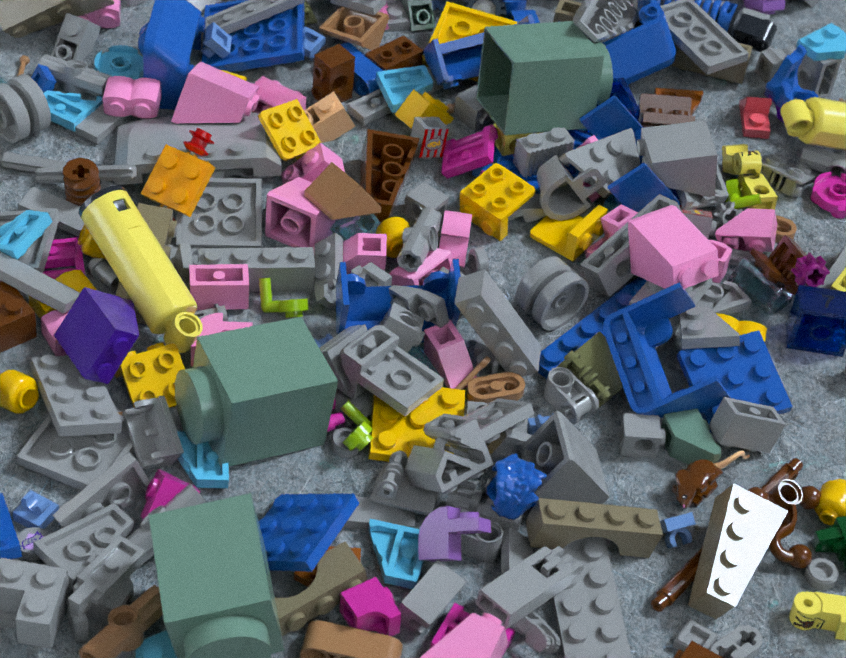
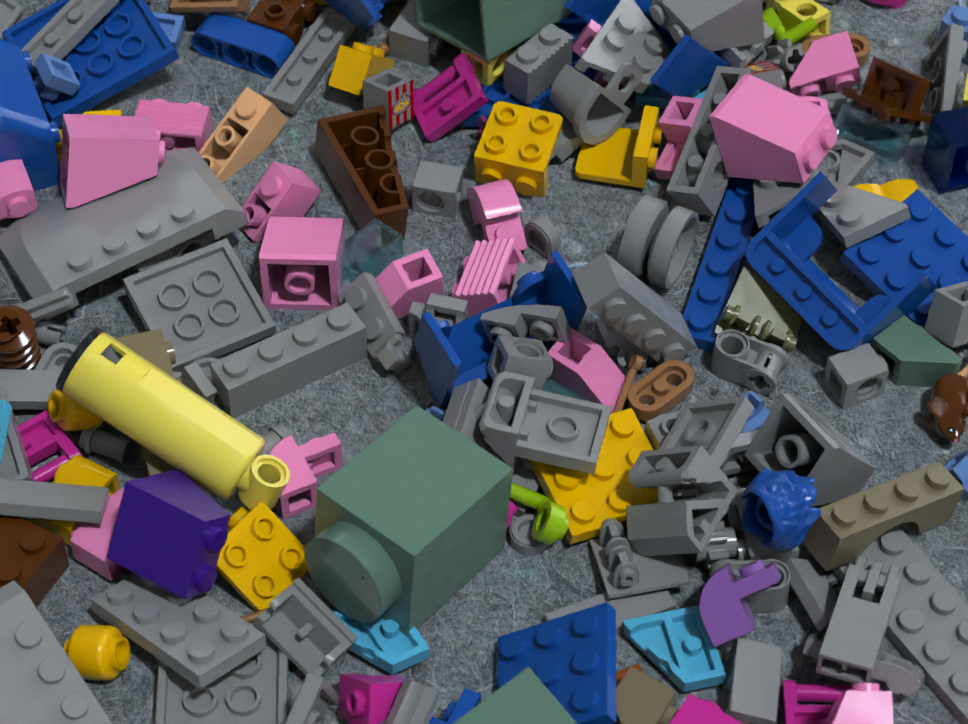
camera: 20 degrees left, 5 degrees up
light orange plate [141,128,216,221] -> none
bright pink brick [189,264,249,310] -> none
yellow bracket [258,99,321,161] -> none
lime plate [259,278,308,318] -> none
medium nougat slope [304,162,381,220] -> none
reddish brown brick [312,44,355,103] -> none
medium azure wing [375,65,433,113] -> none
yellow head [375,217,410,258] -> none
light grey piece [397,207,443,272] -> none
magenta gear [791,252,830,290] -> none

